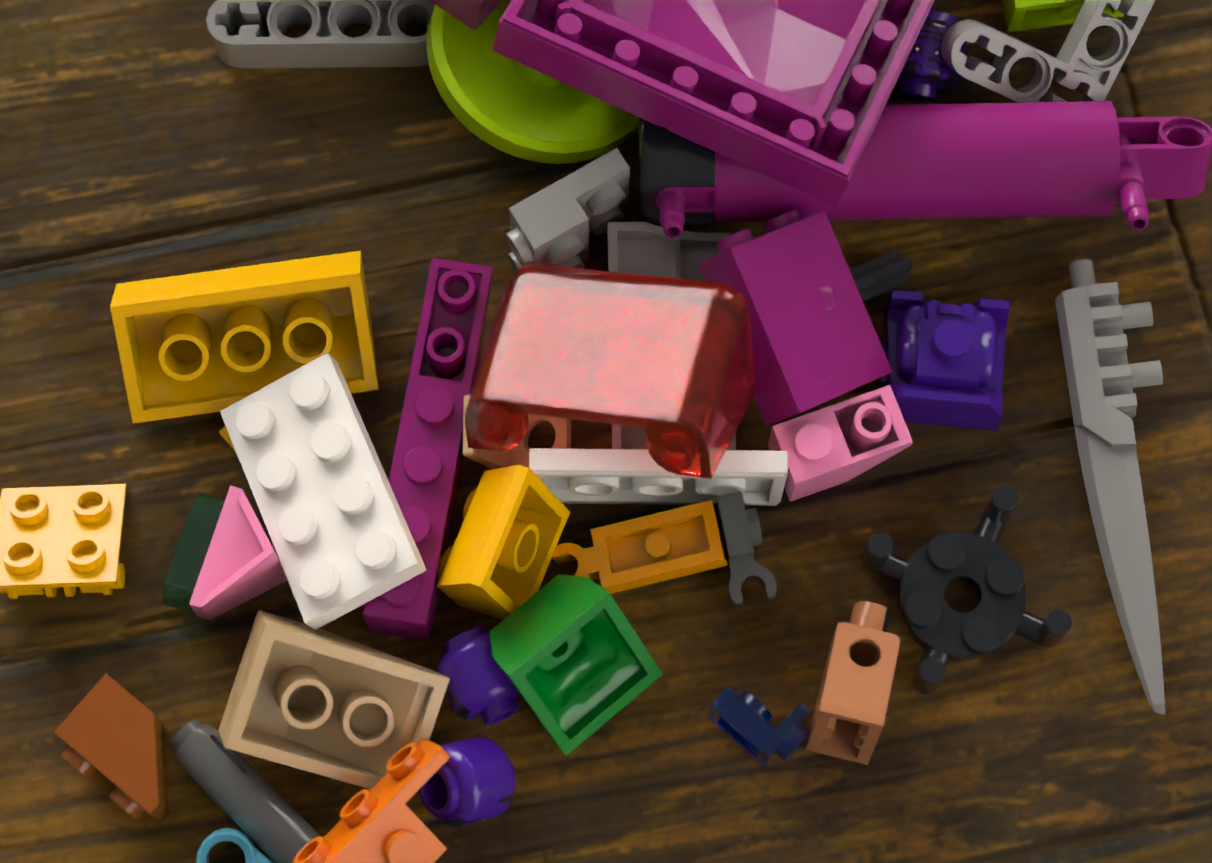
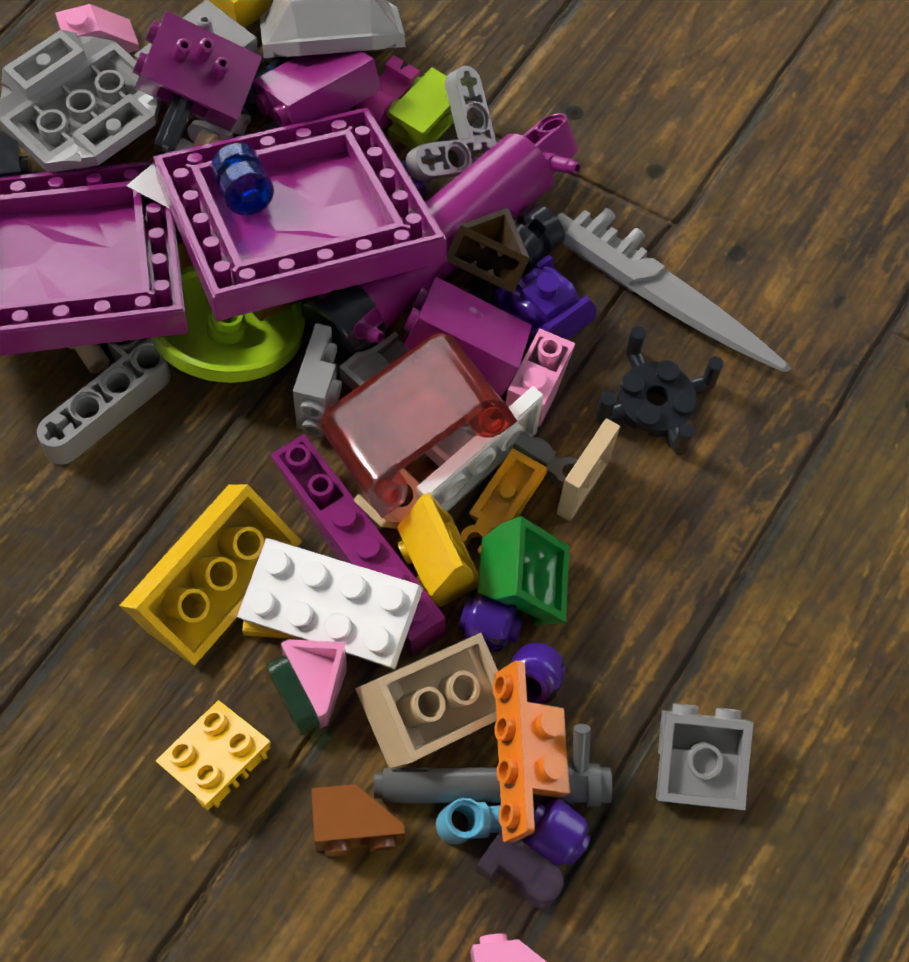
camera: 50 degrees left, 10 degrees down
clear blue bracket [707,686,811,767] -> none
nougat torso [806,601,901,765] -> none
none -> dark brown slope [447,207,530,293]
none -> black wheel [515,204,565,274]
none -> tan tile [557,418,620,521]

